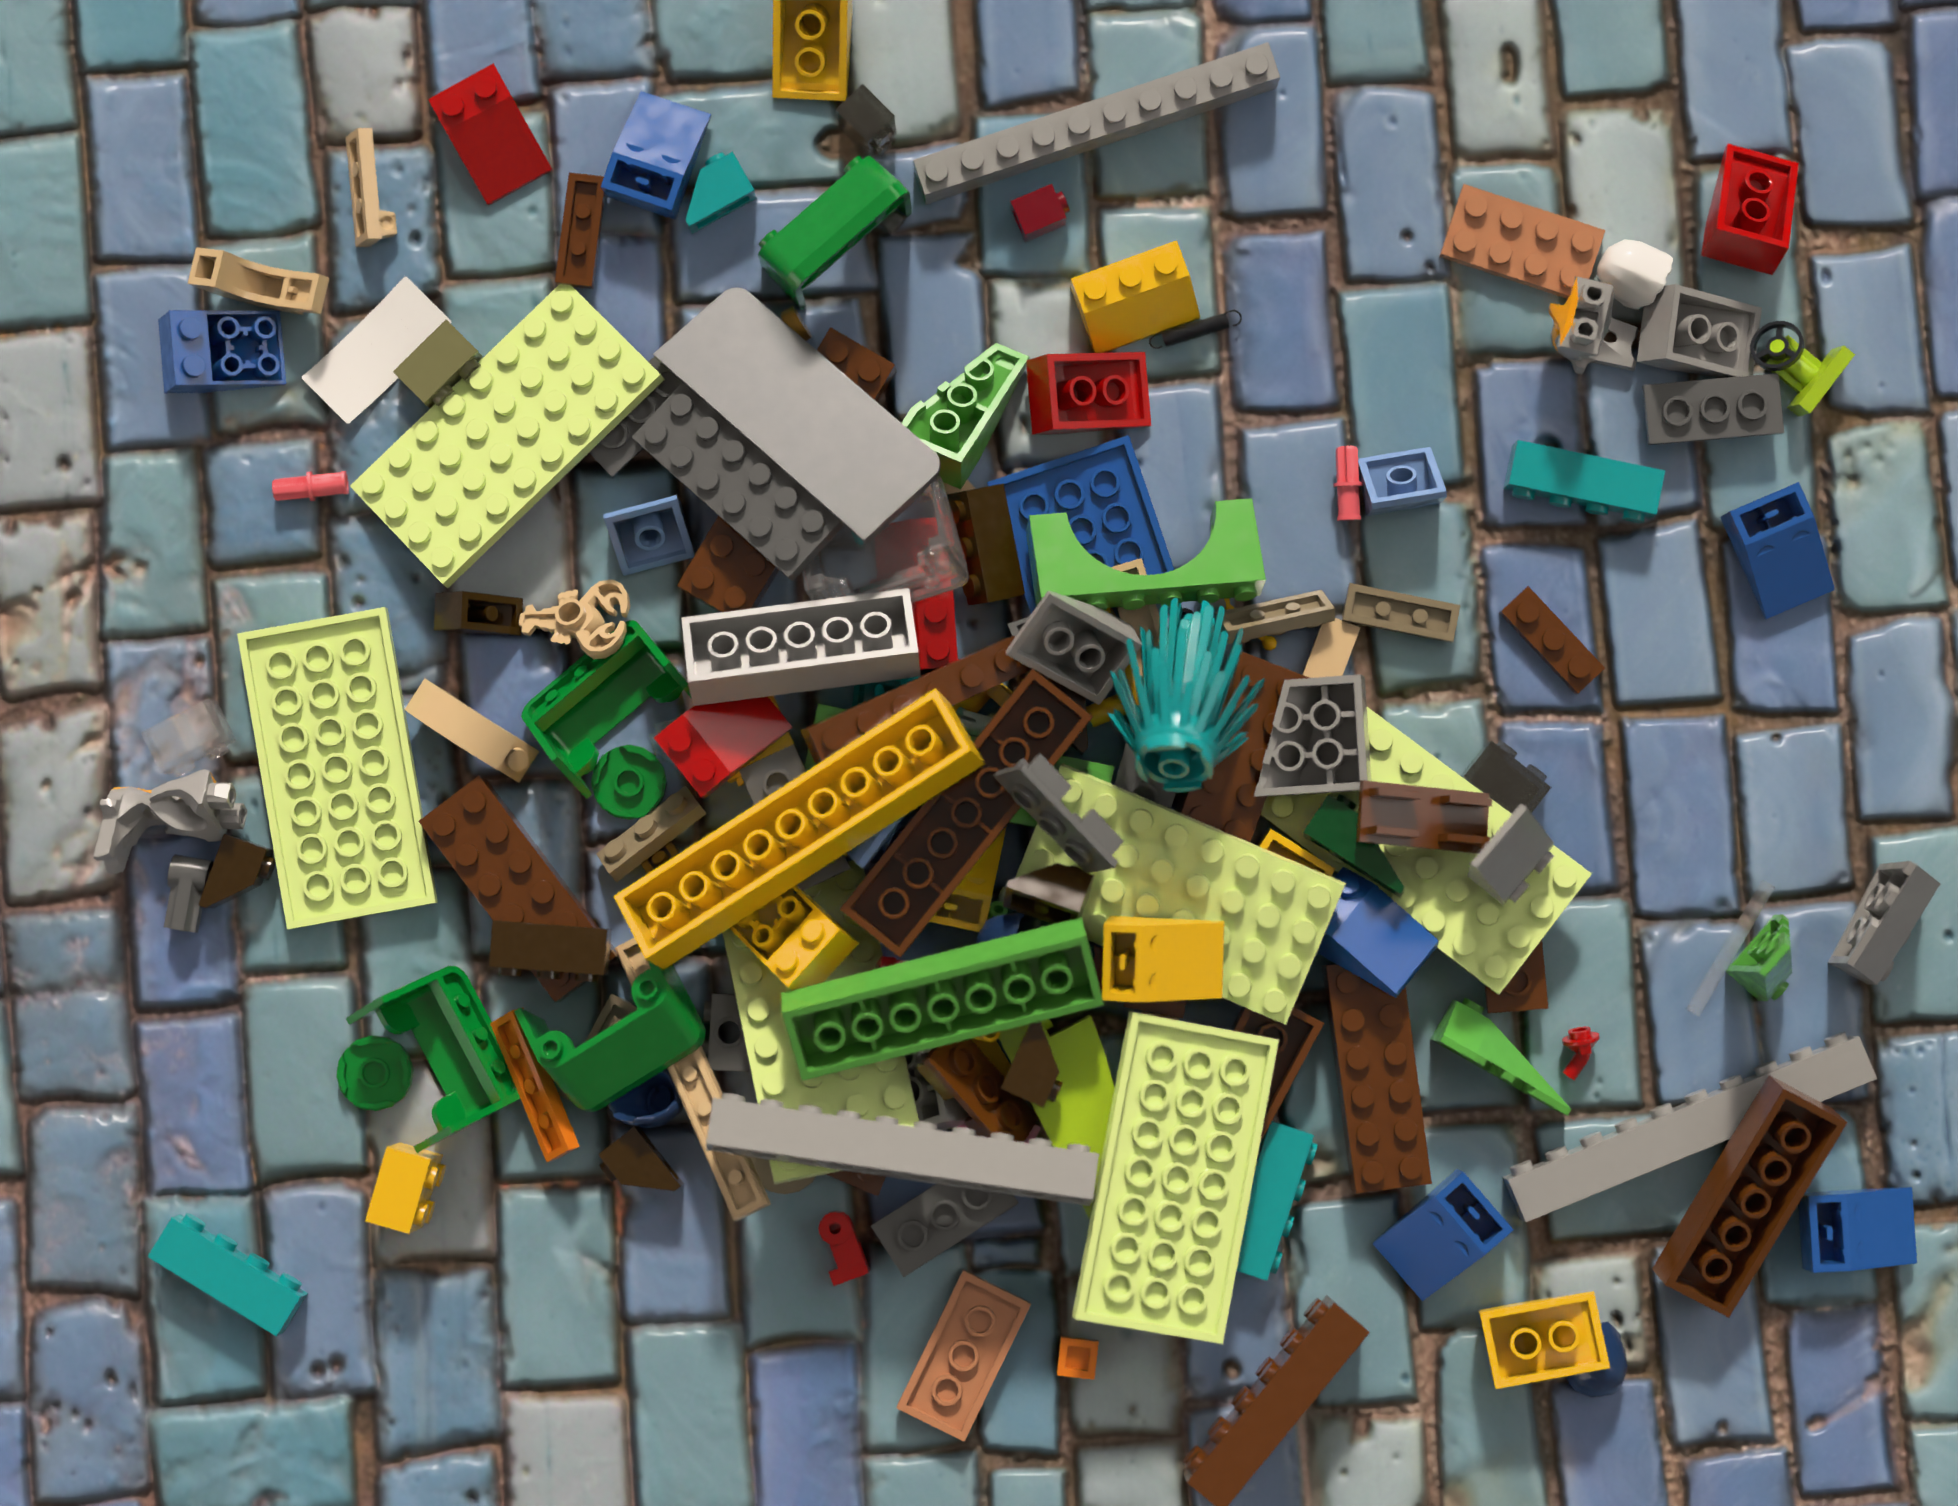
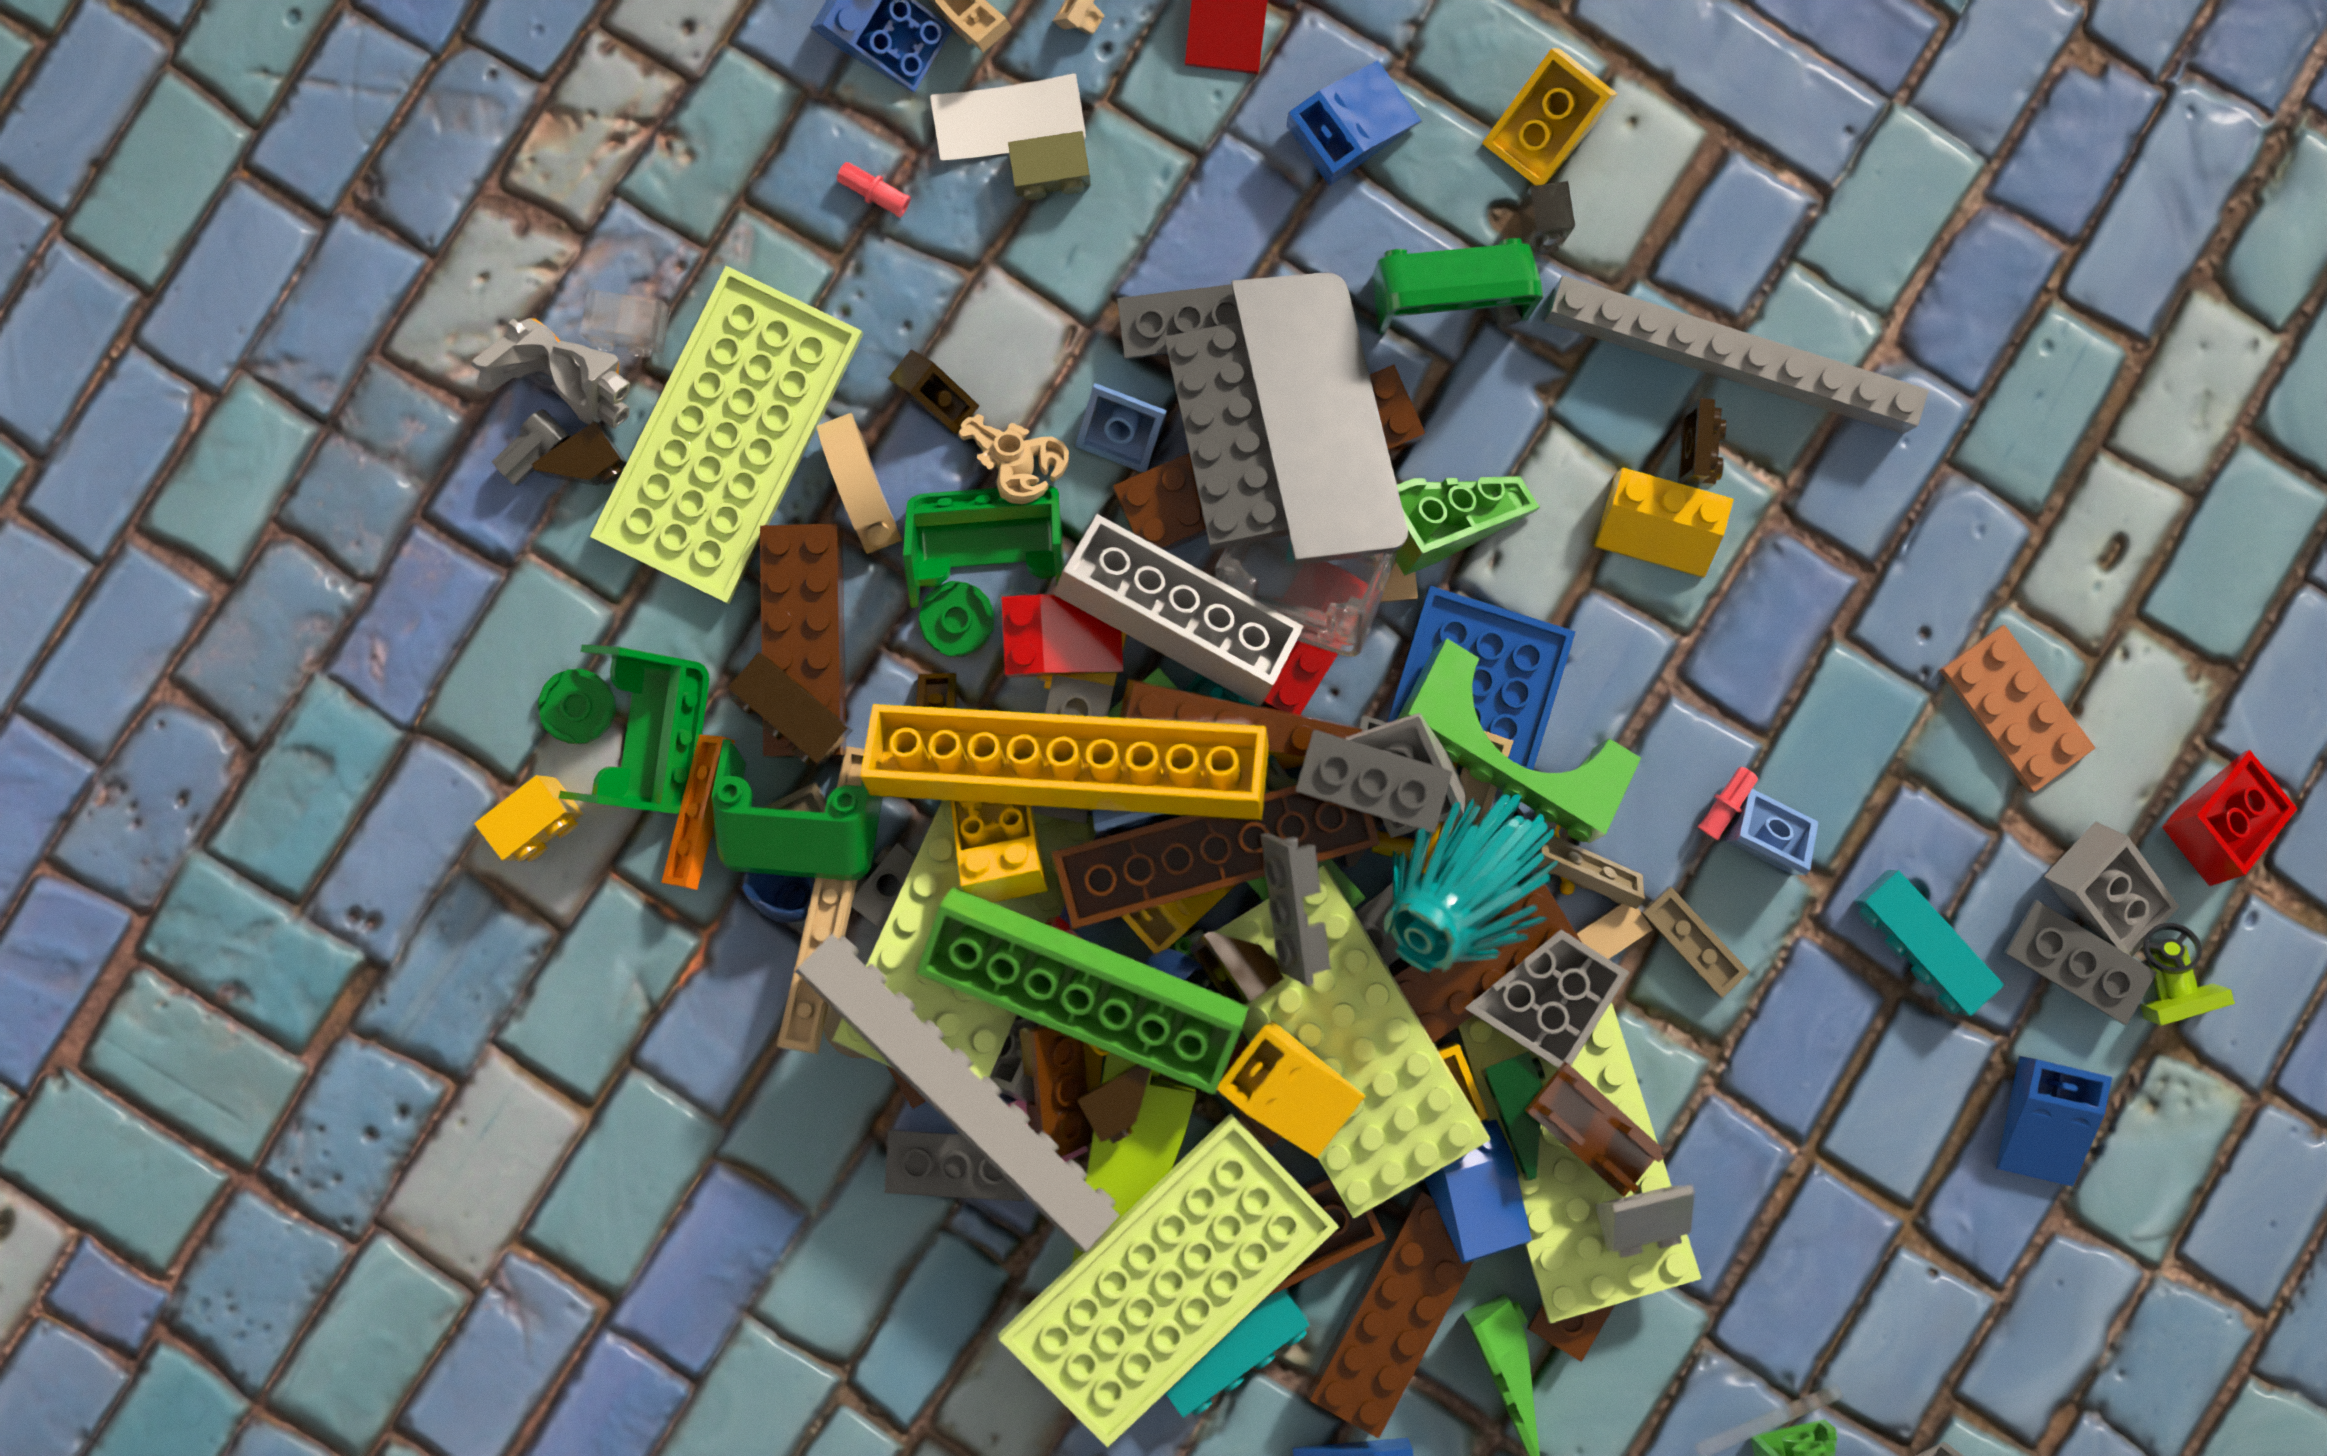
camera: 30 degrees right, 0 degrees up
teal brick [147,1213,308,1336] -> none
yellowish green plate [350,284,665,588] -> none
reddish brown plate [555,172,605,289] -> none
dark tan plate [596,785,707,883] -> none
dark brown slope [598,1126,684,1191] -> none
teal slope [686,151,757,234] -> none
pearl gold tile [781,306,812,341] -> none
red leg [818,1210,871,1286] -> none
nougat plate [896,1269,1031,1442] -> none
dark brown brick [946,483,1025,605] -> none
dark red brick [1010,184,1070,242] -> none
red slope [1026,352,1151,435] -> none
orange plate [1056,1336,1099,1380] -> none
black piece [1149,310,1242,349] -> none
clear smoke brick [1461,741,1552,814] -> none
reddish brown plate [1499,586,1605,695] -> none
light grey hips [1548,277,1639,374] -> none
red plate [1562,1026,1600,1081] -> none
white hair [1597,239,1673,310] -> none
none -> dark grey brick [1295,730,1453,833]
none -> dark brown plate [1678,398,1726,490]

